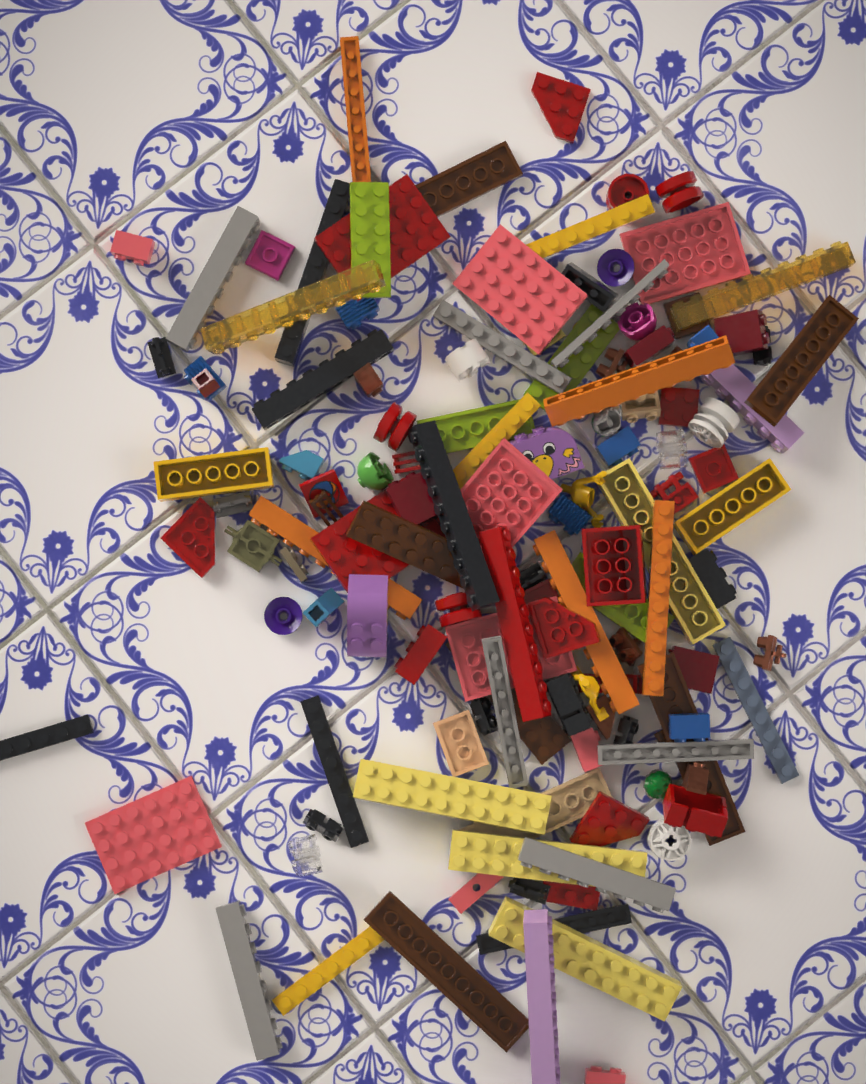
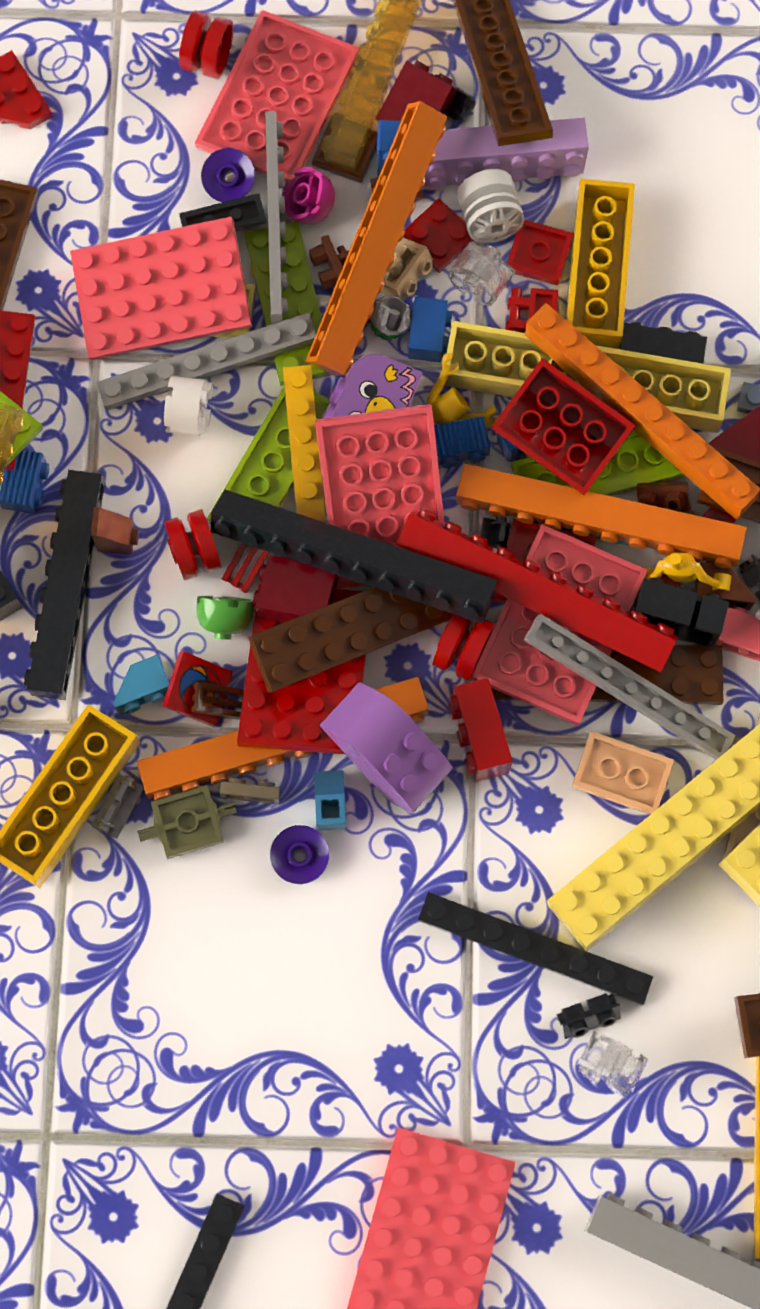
camera: 50 degrees left, 10 degrees down
red plate [161,497,215,578] -> none
black hinge [469,696,498,736] -> none
yellow plate [526,194,655,259] -> none
red plate [528,597,601,659] -> none
red wheel [606,173,649,210] -> none
dark red brick [623,325,675,368] -> none

